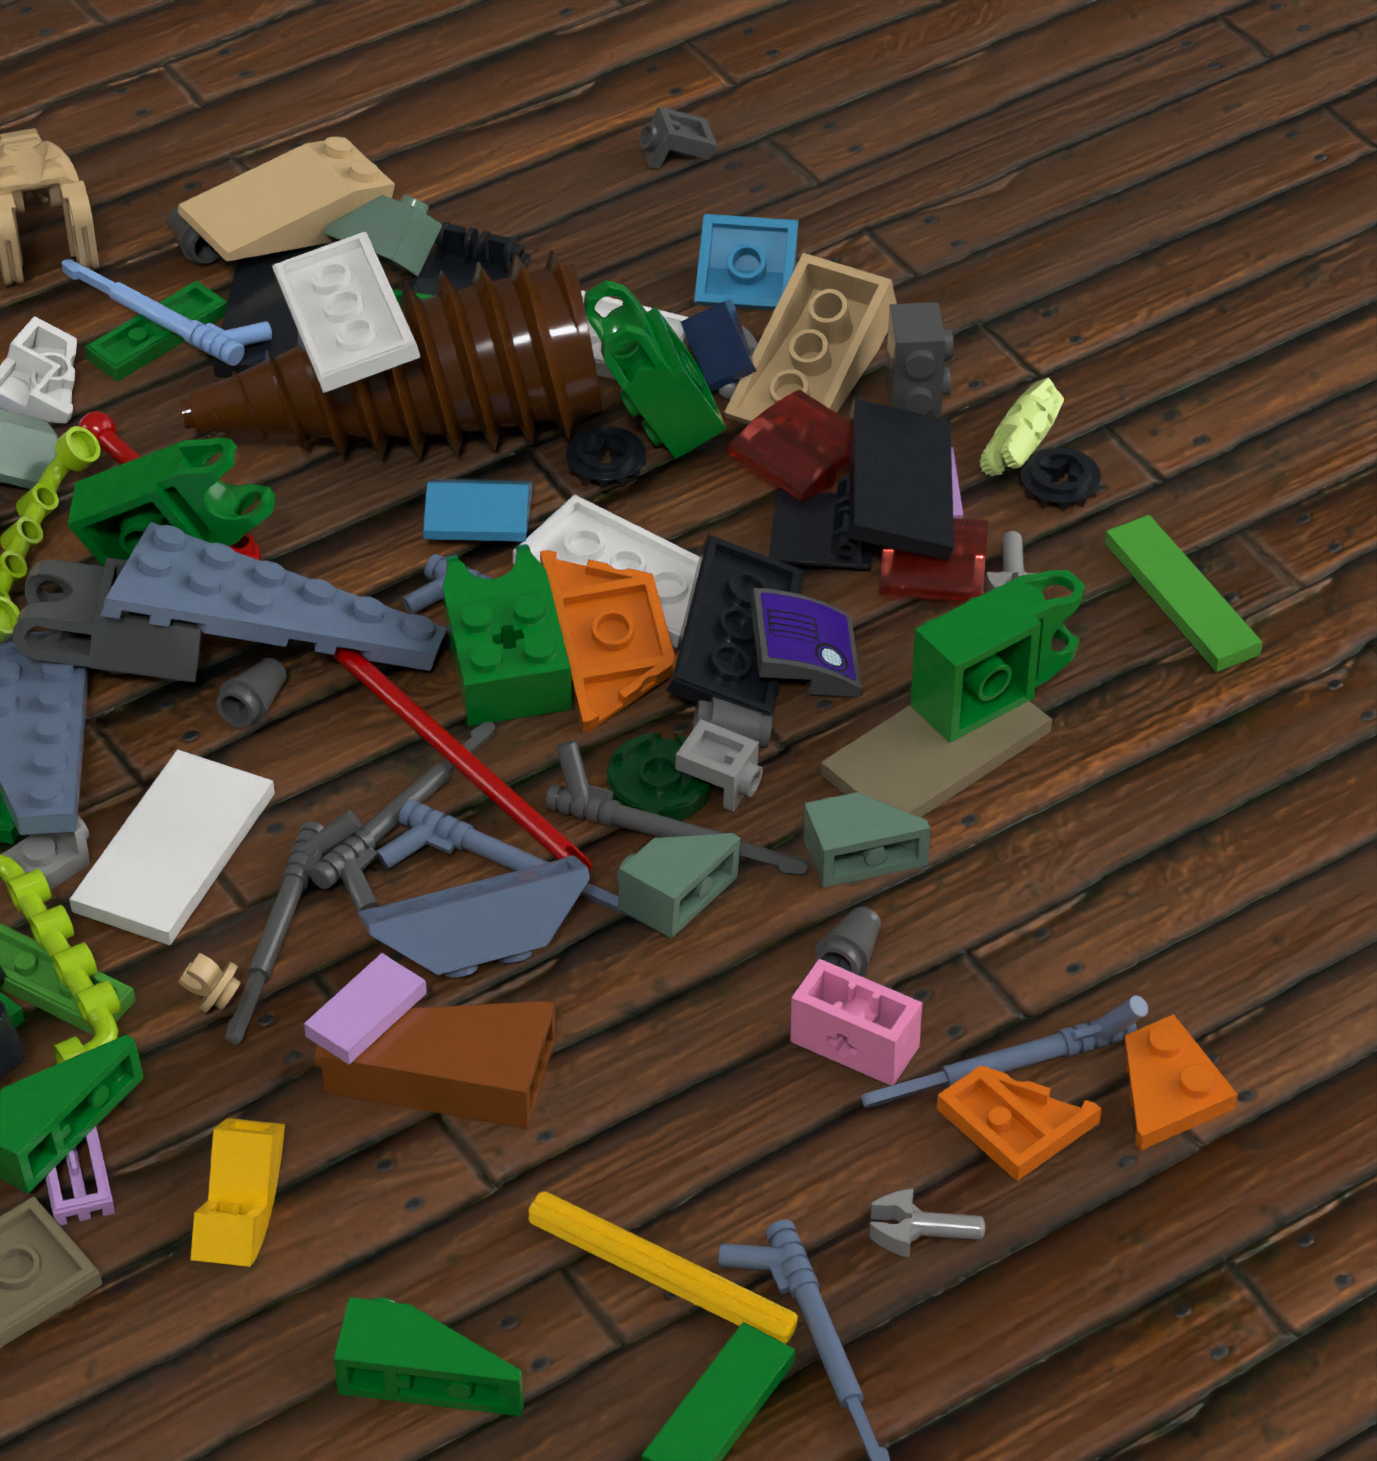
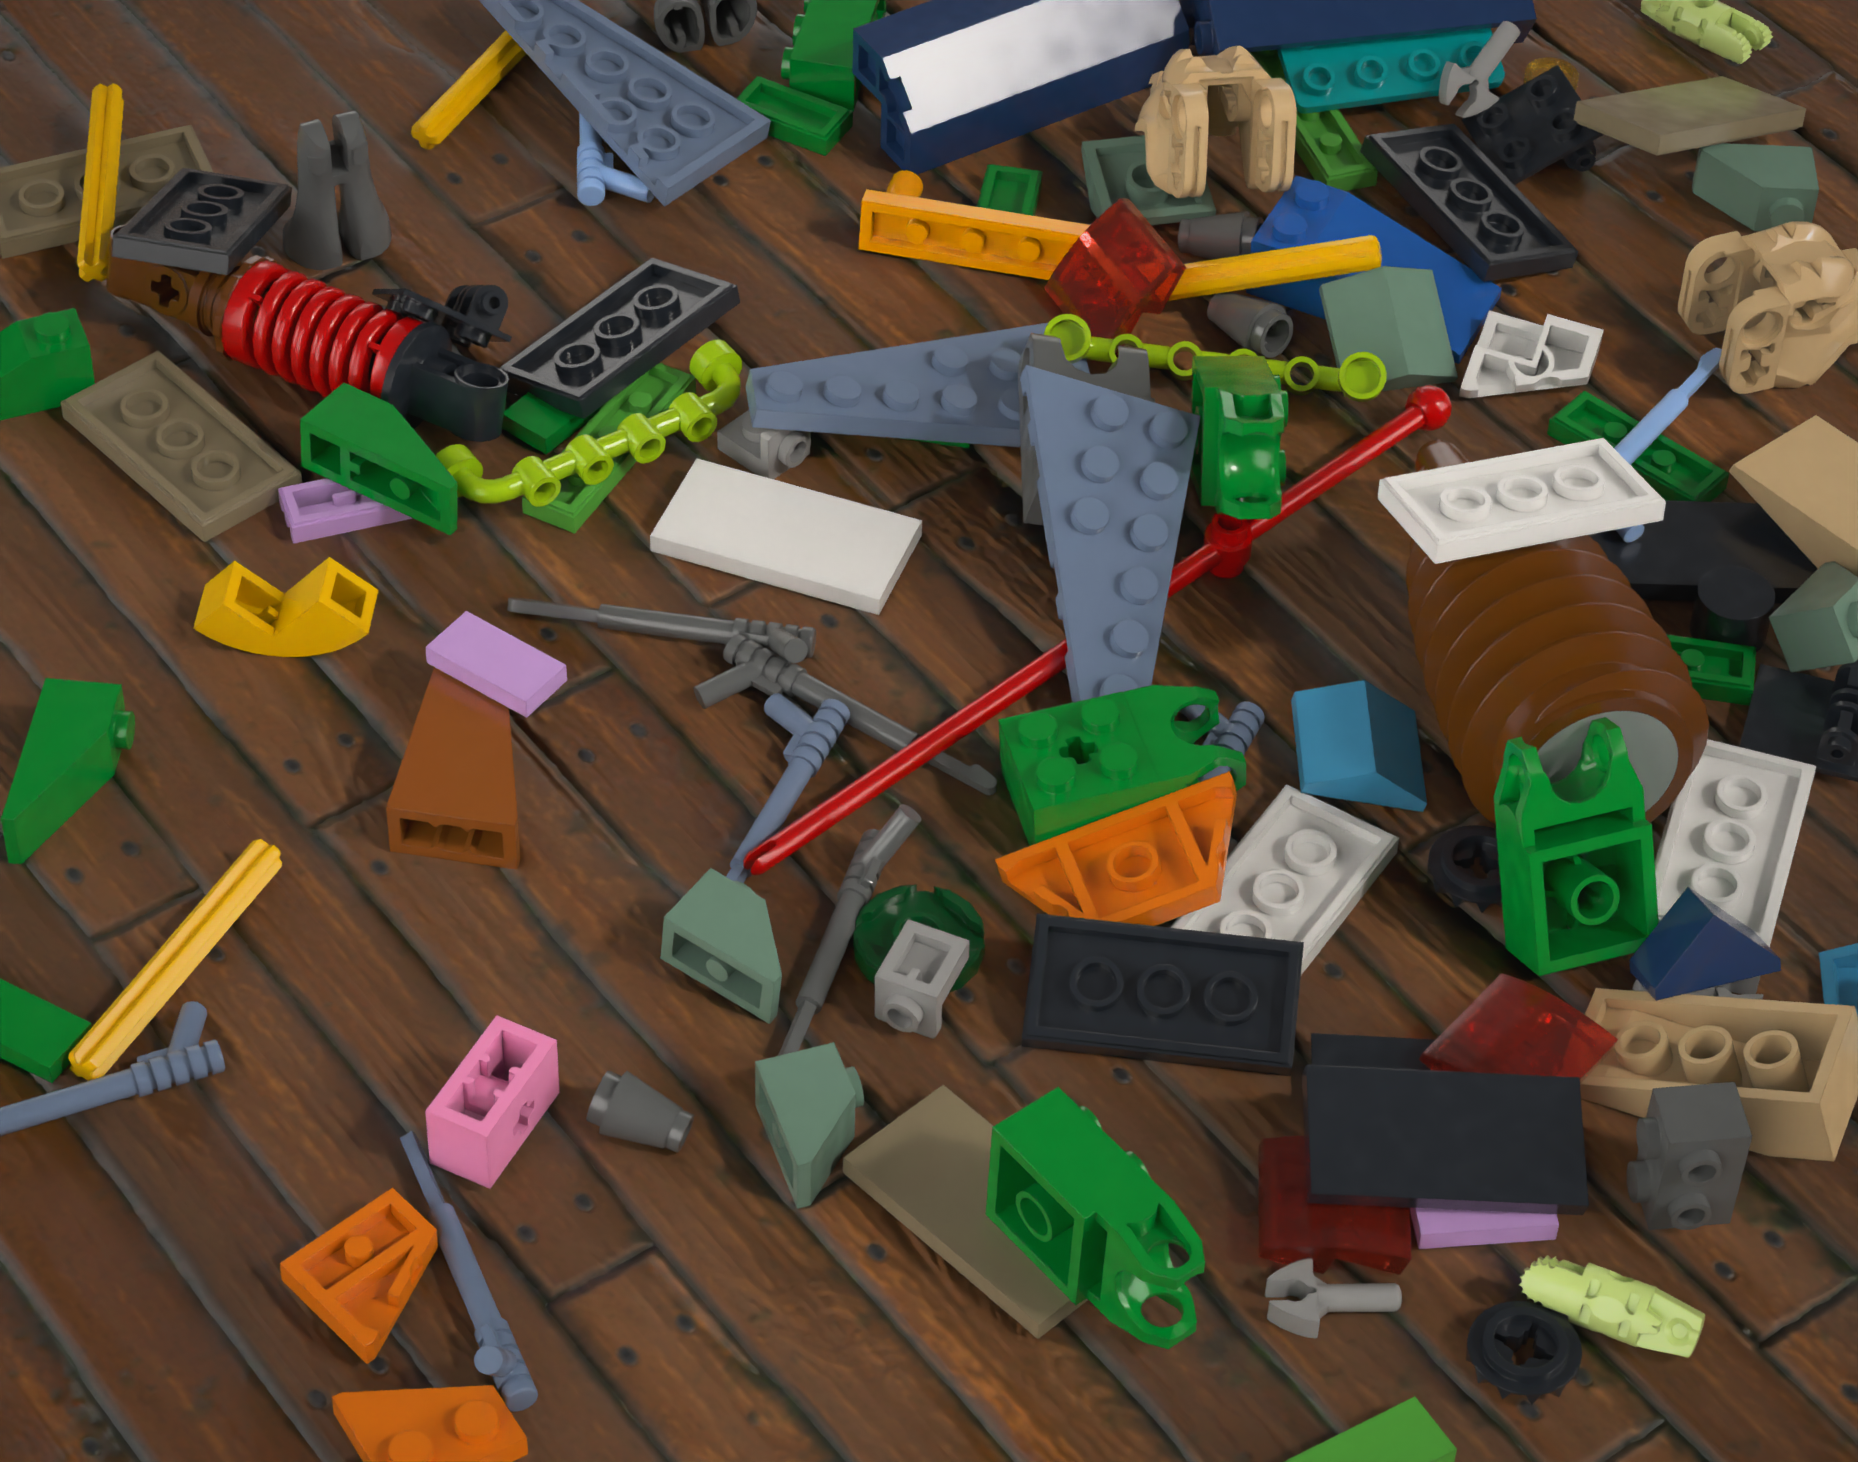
camera: 85 degrees right, 0 degrees up
tan plate [178,953,241,1013] -> none
dark grey cone [216,658,287,728] -> none
sand blue wedge [358,855,590,978] -> none
dark grey cone [692,696,772,748] -> none
slope [750,588,862,697] -> none
light grey bar [869,1189,986,1257] -> none

